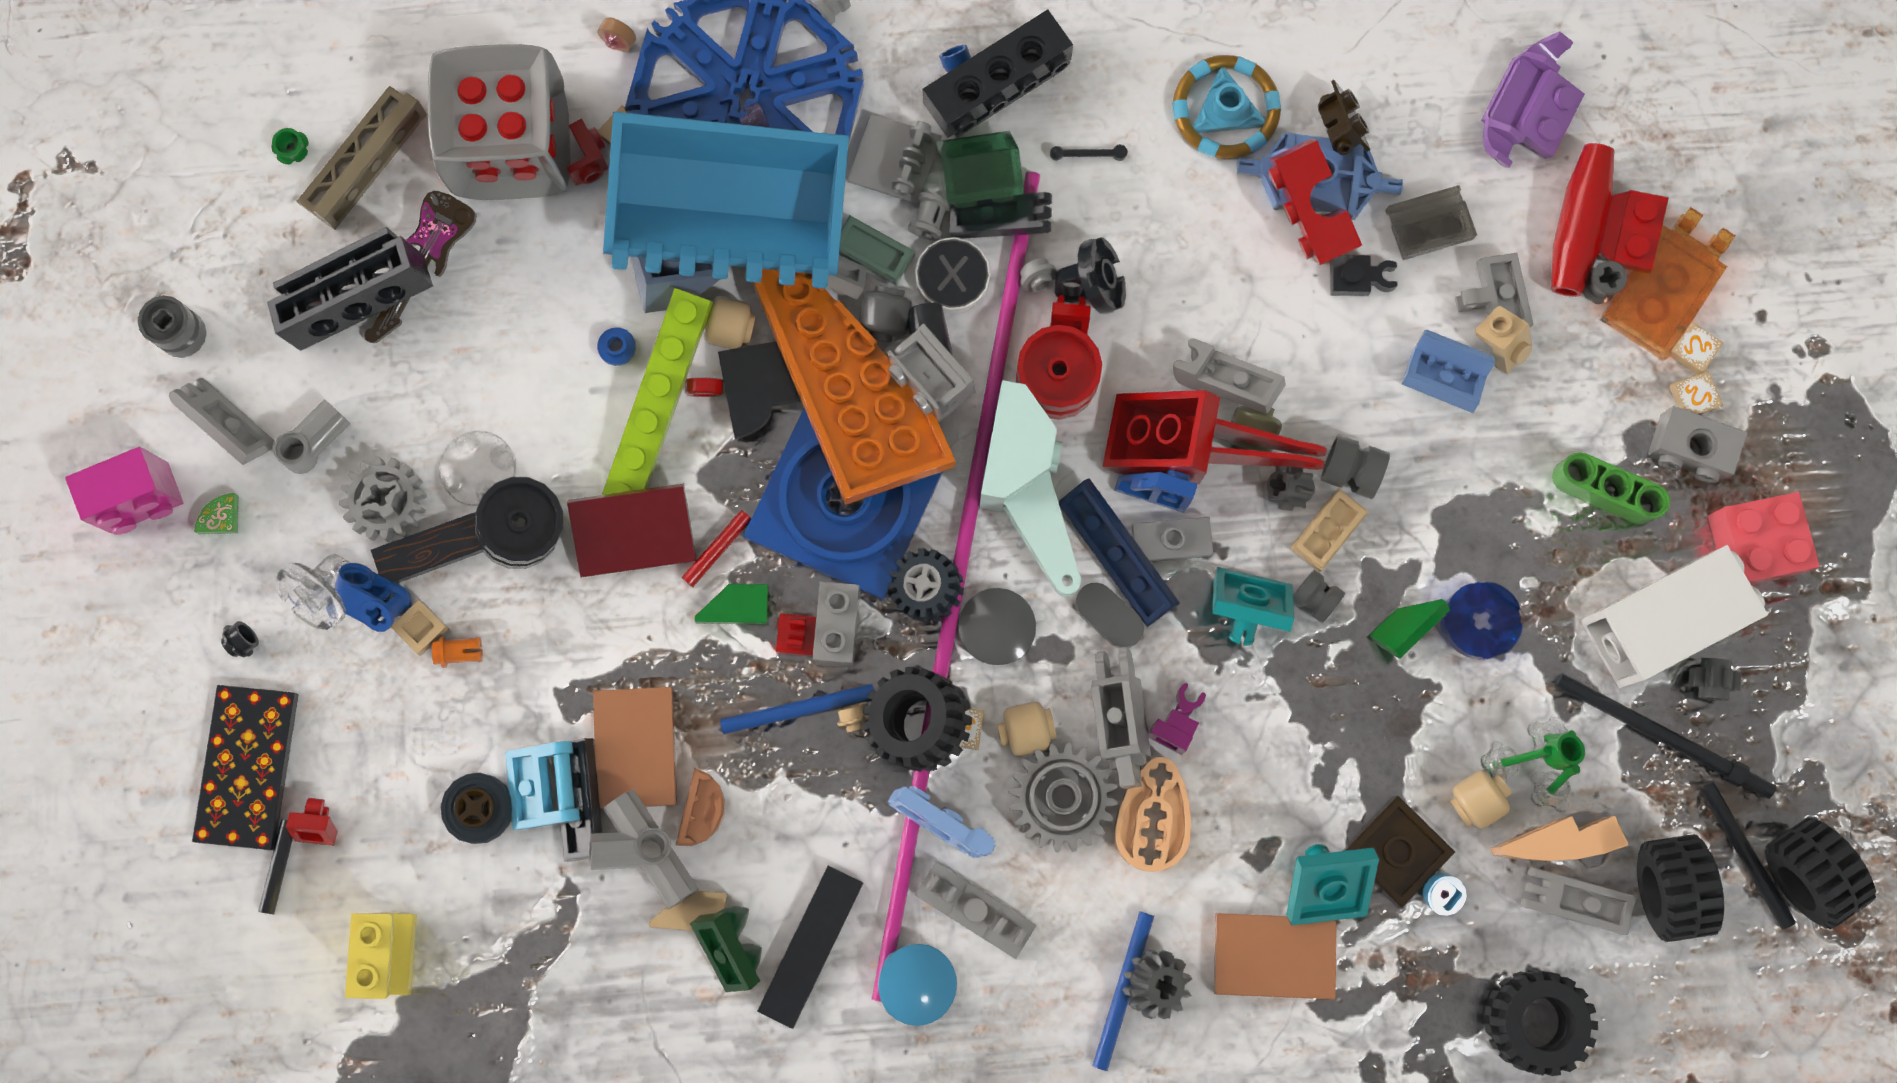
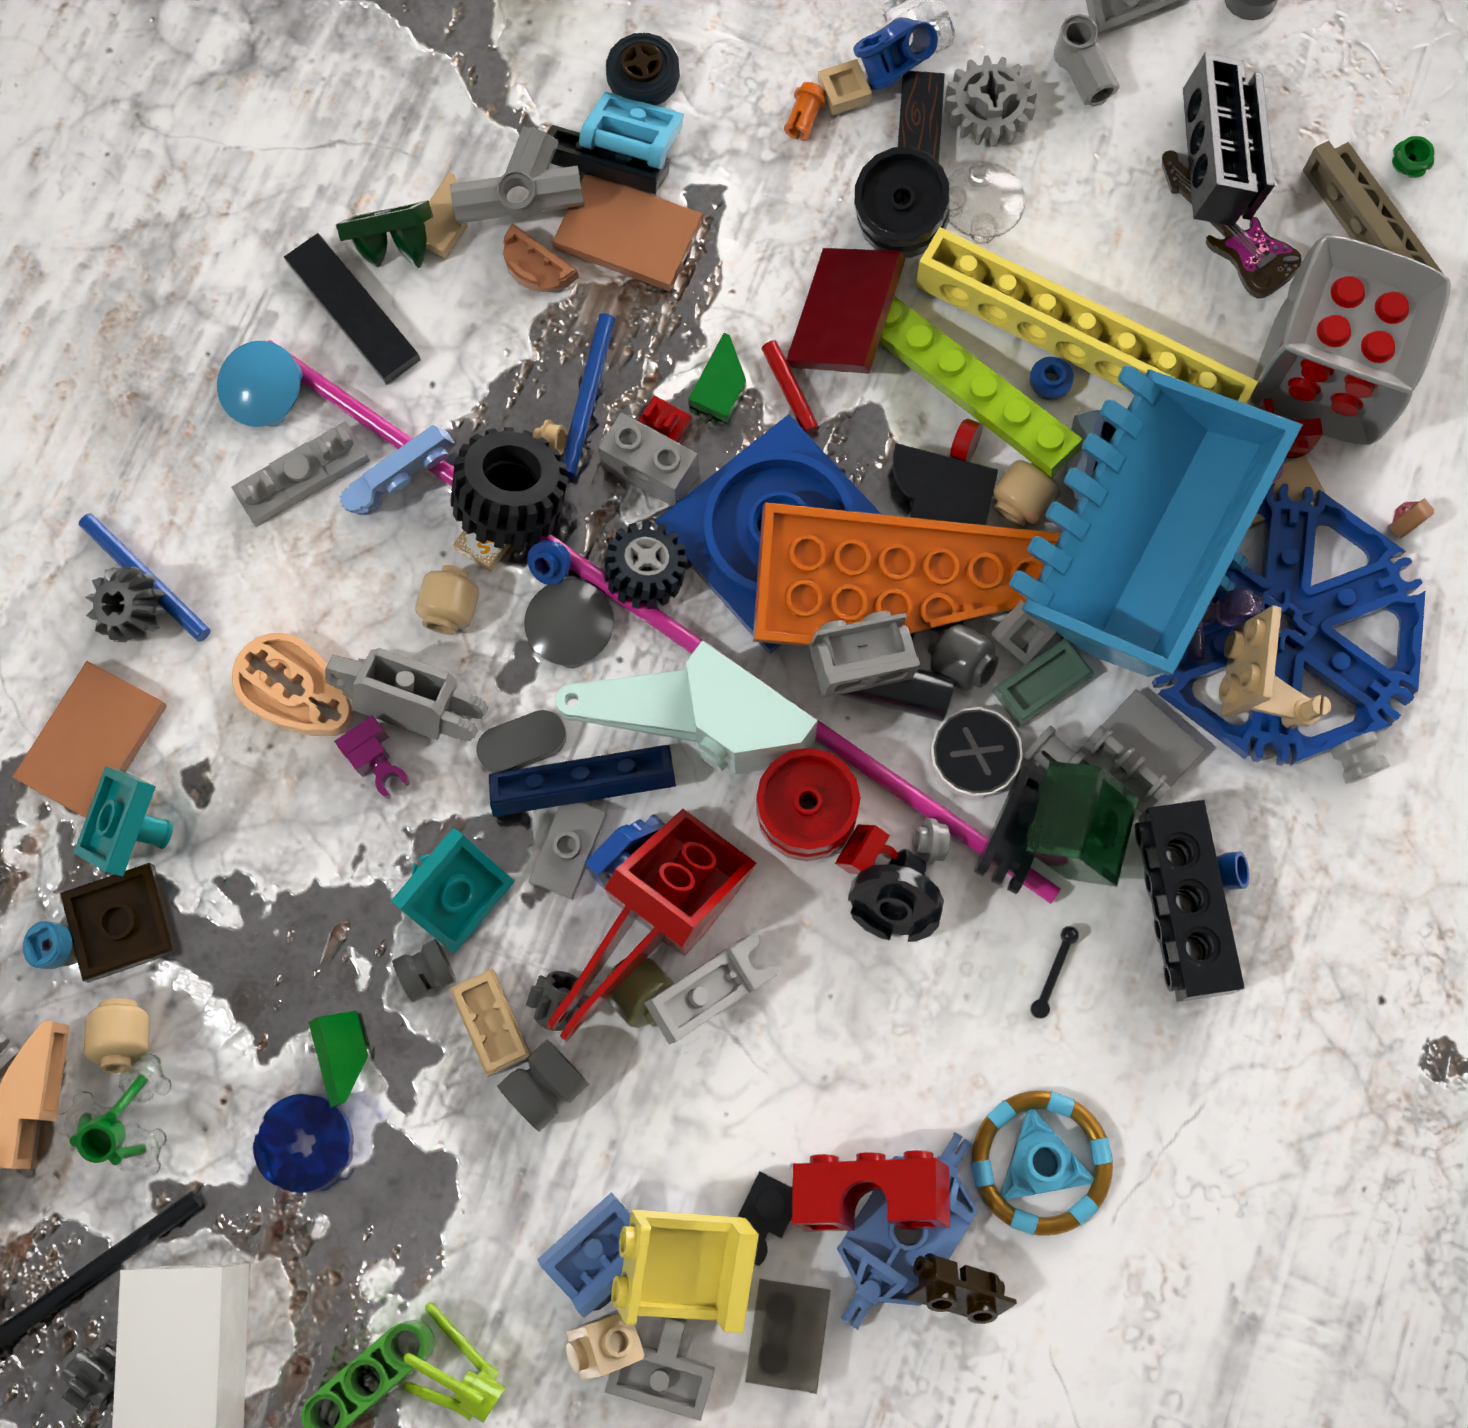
camera: 120 degrees right, 5 degrees down
light grey gear [1008,742,1118,853] -> none
none -> lime plant [403,1302,505,1423]
none -> blue plate [527,540,571,585]
none -> light yellow panel [611,1209,759,1333]
none -> light yellow brick [915,227,1258,404]
none -> tan plate [1219,606,1331,729]

